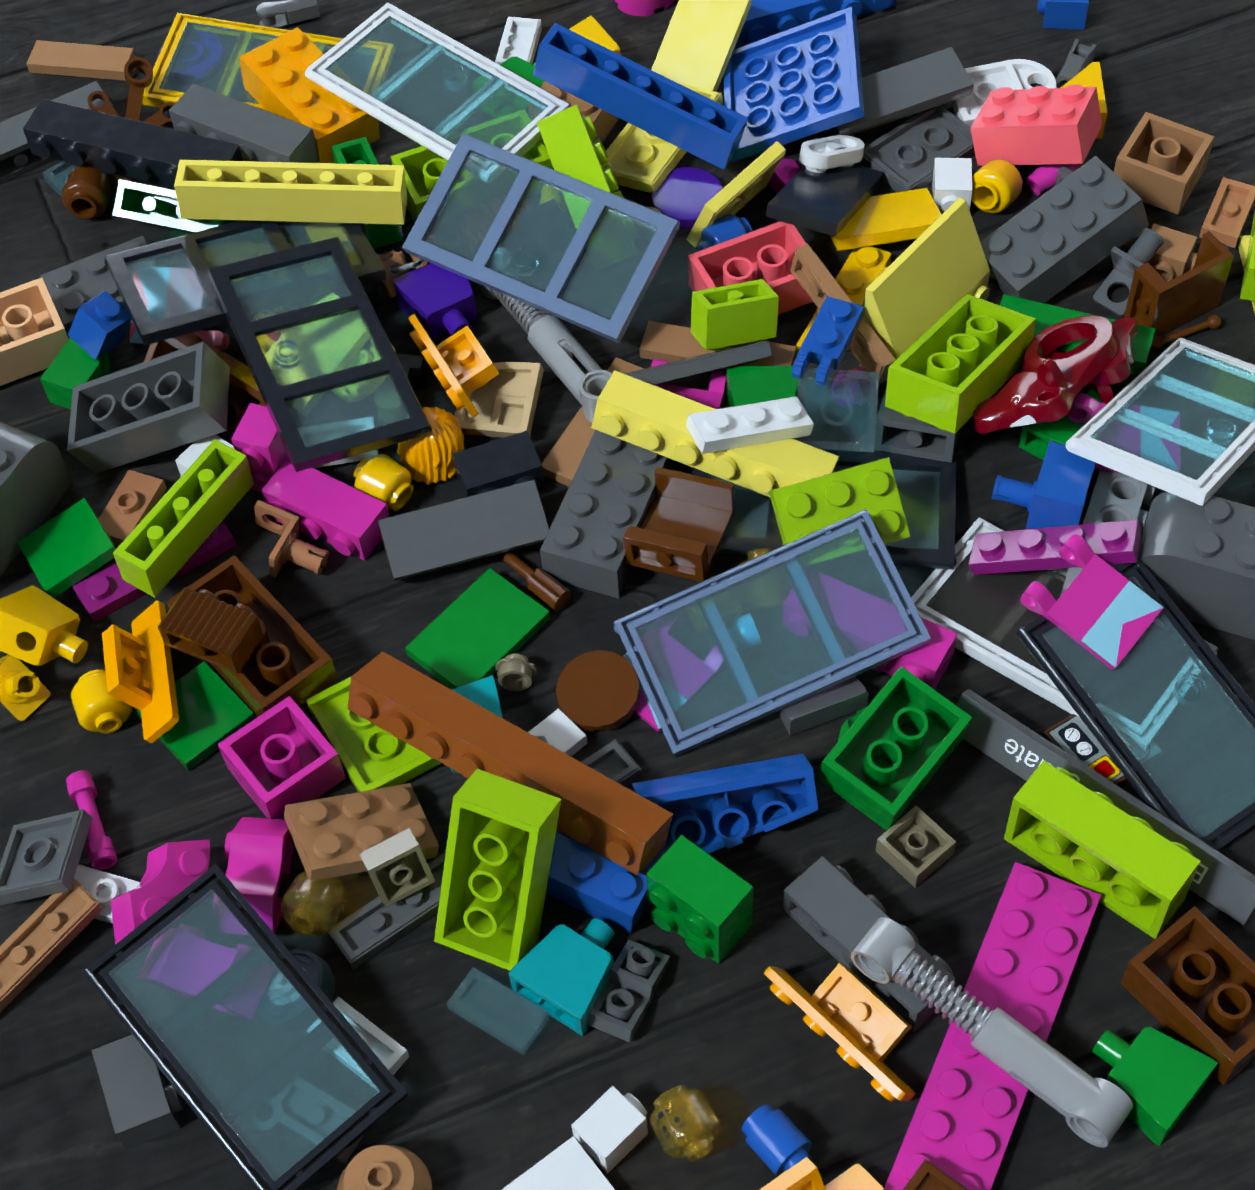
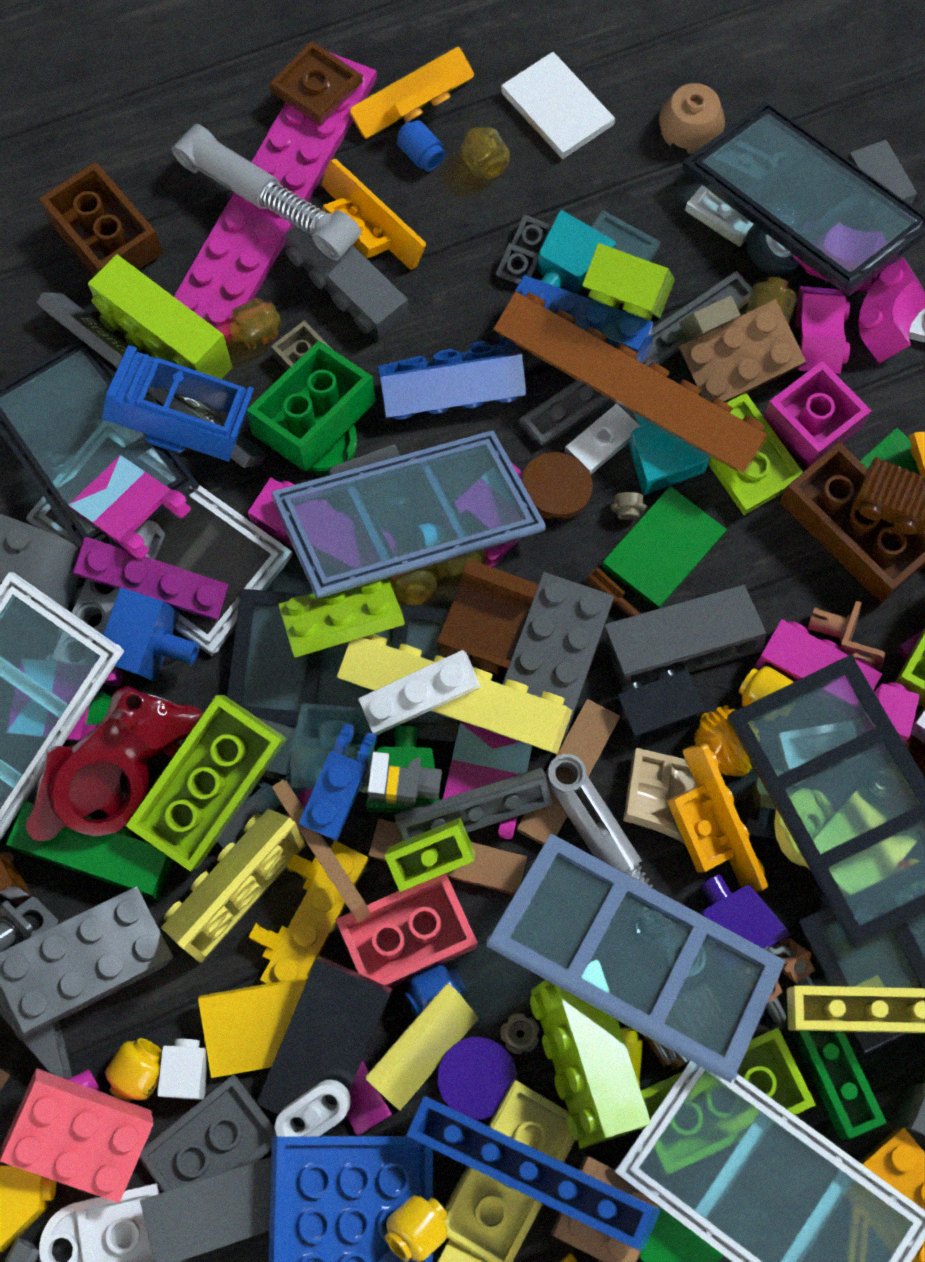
camera: 175 degrees right, 15 degrees up
white brick [571,1086,648,1174] -> none
green brick [646,835,753,964] -> none
green torso [1092,1027,1218,1146] -> none
none -> blue piece [102,345,254,462]
none -> clear yellow head [227,298,282,350]
none -> dark grey hips [368,752,442,807]
none -> yellow head [385,1196,448,1262]

